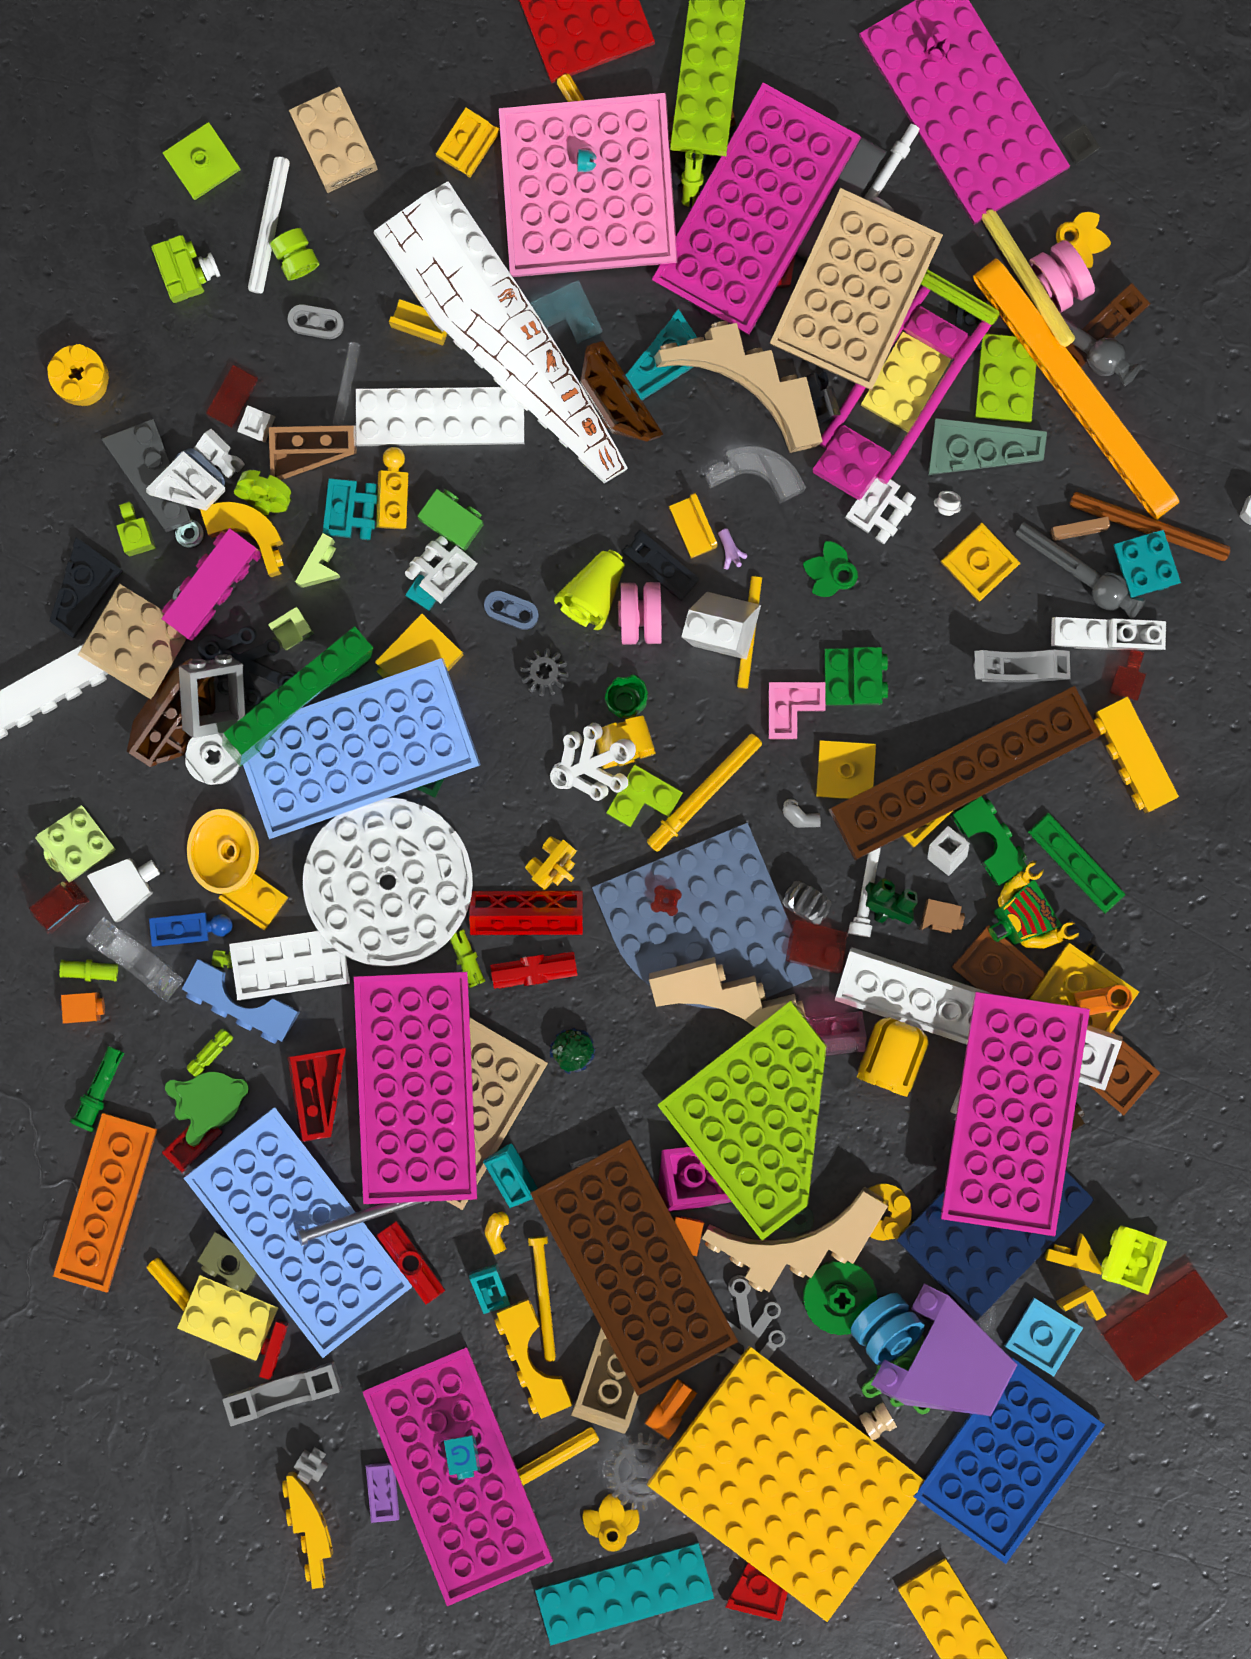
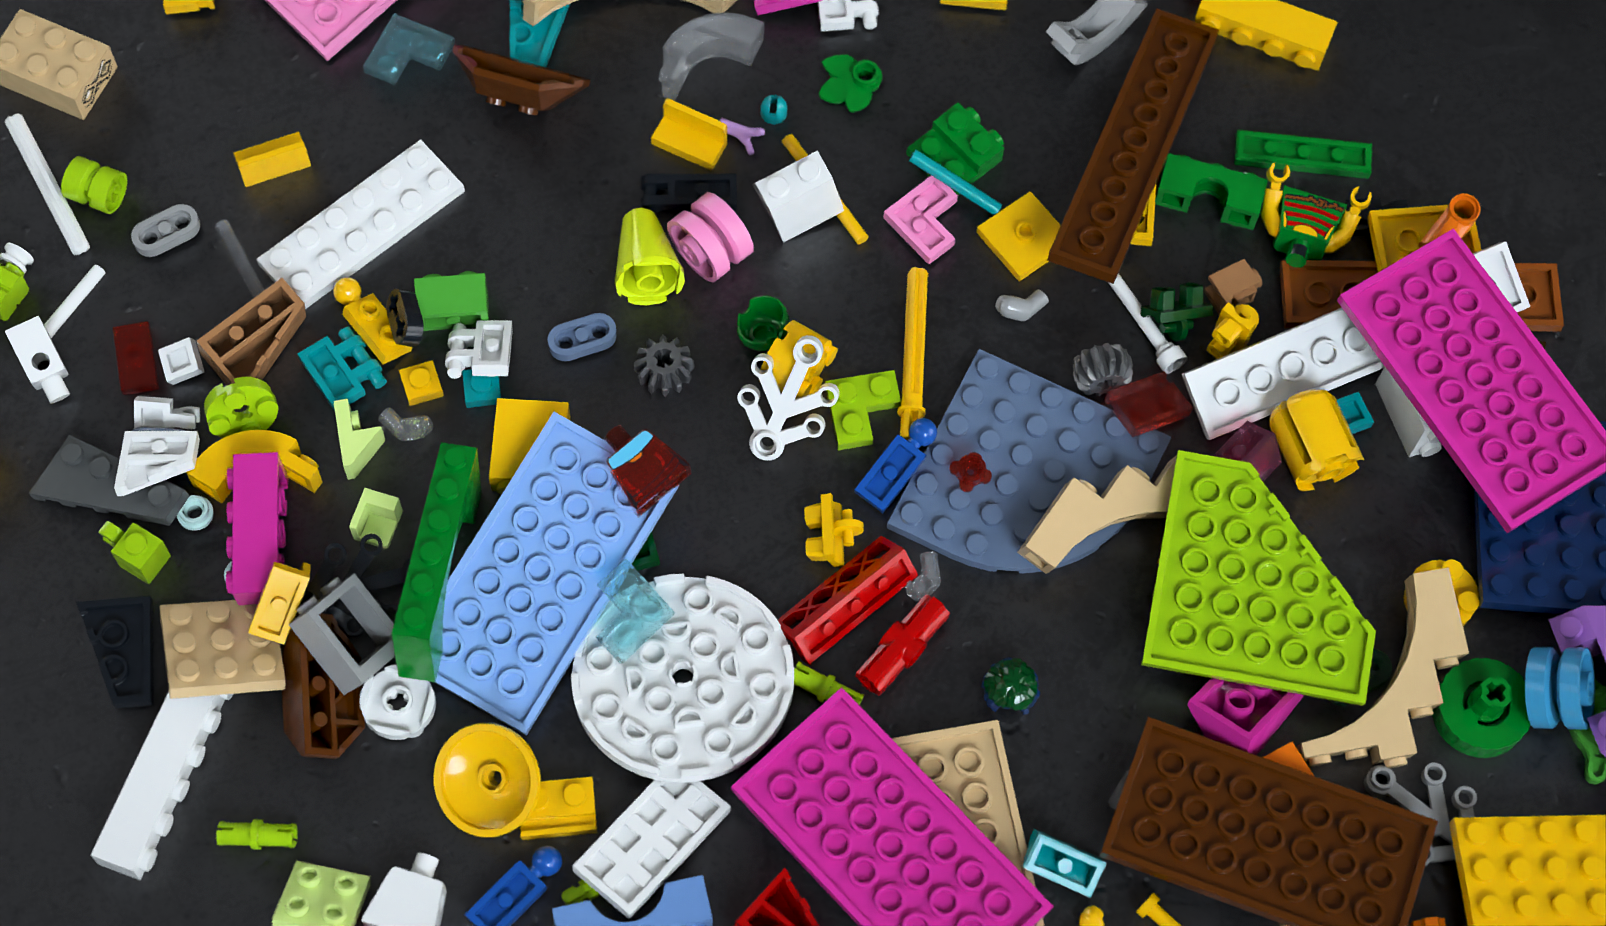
camera: 45 degrees left, 20 degrees down
white wedge [373,182,628,483] -> none
white brick [927,826,970,876] -> none
none -> white torso [5,316,70,403]
none -> white bar [44,264,106,338]
none -> lime pin [216,819,298,850]
none -> yellow panel [248,561,311,645]
none -> clear arm [378,408,433,441]
none -> black beam [386,288,424,347]
none -> yellow plate [399,360,444,406]
none -> clear light blue plate [596,559,675,664]
none -> clear red torso [604,425,691,518]
none -> teal hinge [760,94,788,124]
none -> blue plate [854,418,937,513]
none -> clear arm [905,551,941,601]
none -> teal bar [909,149,1002,215]
none -> yellow hips [1206,302,1259,359]
none -> teal plate [1337,391,1374,434]

